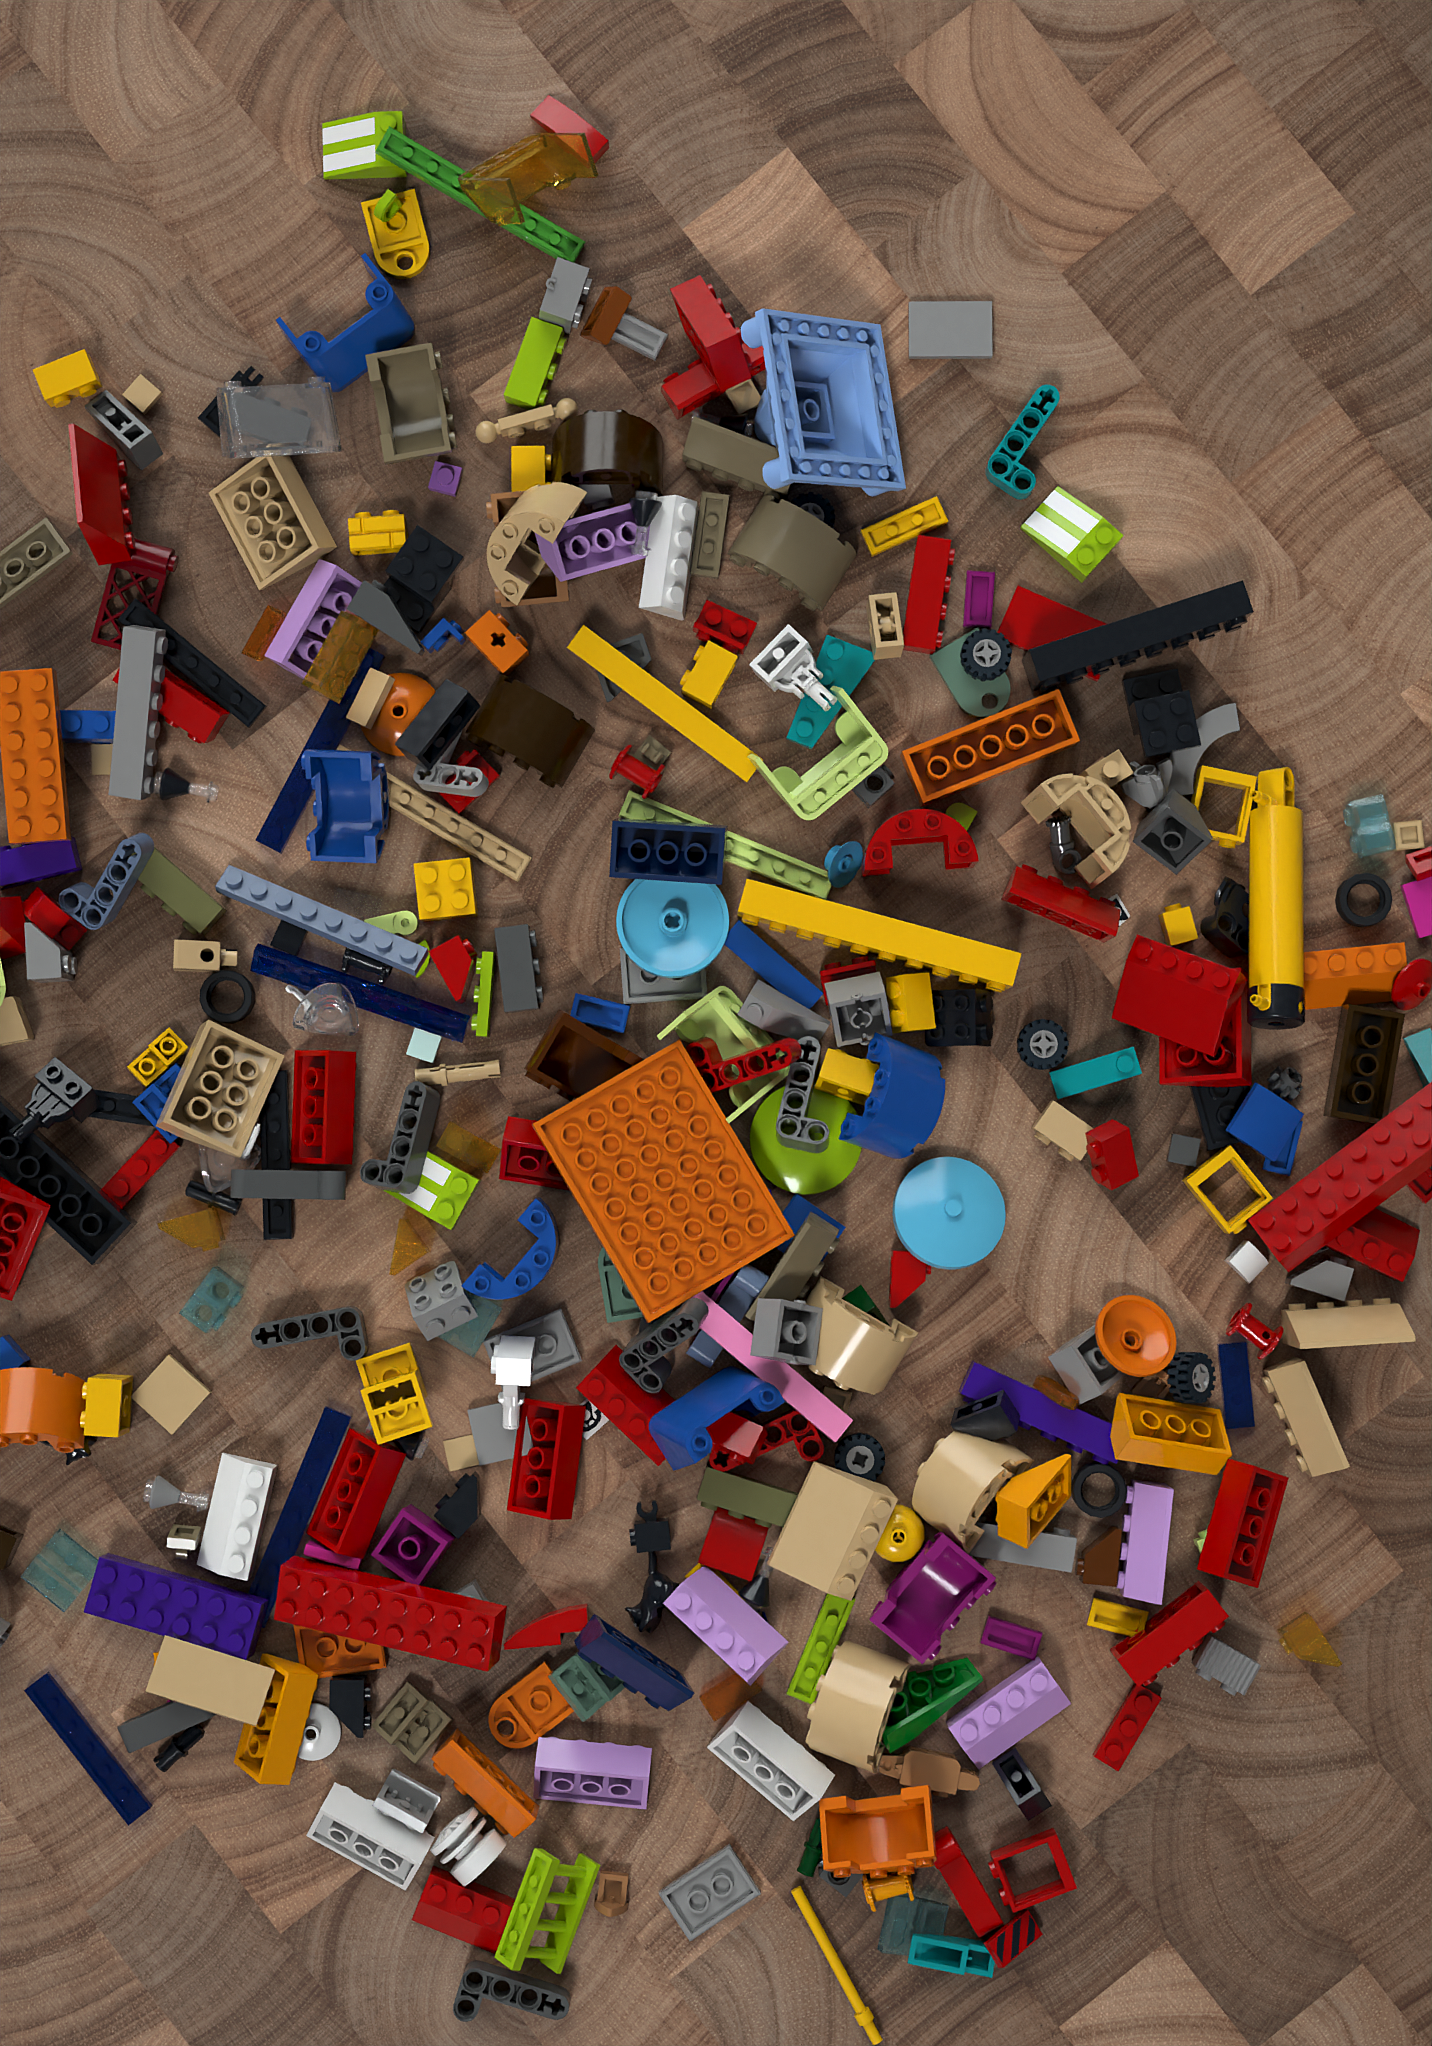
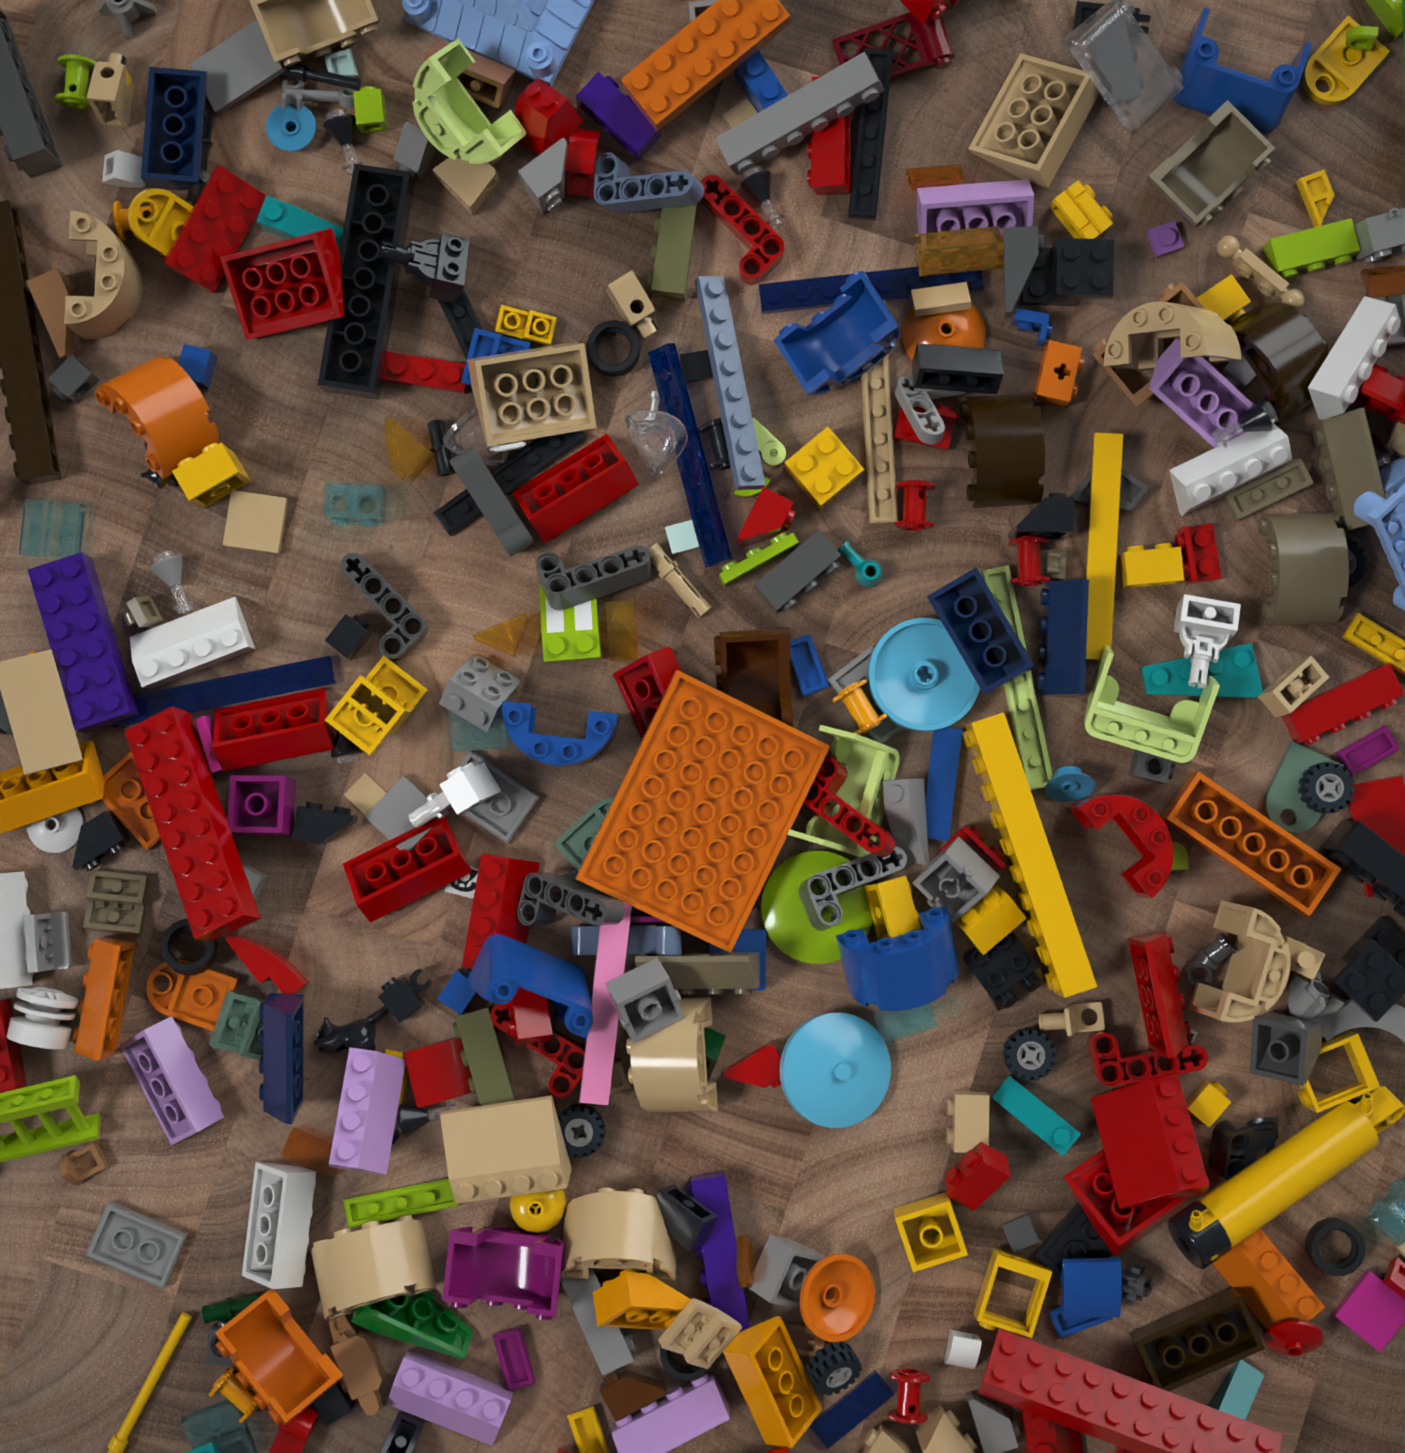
camera: 60 degrees right, 0 degrees up
none -> black tyre [161,919,218,976]
none -> black brick [313,1381,356,1426]
none -> black brick [324,614,372,660]
none -> blue brick [437,968,477,1015]
none -> tan slope [658,1298,742,1369]
none -> red beam [701,175,784,285]
none -> light orange hose [832,679,887,734]
none -> teal bar [837,541,883,588]
none -> clear light blue brick [872,1003,937,1043]
none -> yellow brick [893,1192,968,1272]
none -> red hose [894,480,935,531]
none -> black slope [1008,493,1074,540]
none -> dark blue slope [1037,579,1089,698]
none -> tan bracket [1039,1002,1105,1037]
none -> red beam [1087,1030,1208,1087]
none -> yellow tile [1296,169,1335,227]
none -> white slope [1308,296,1401,420]

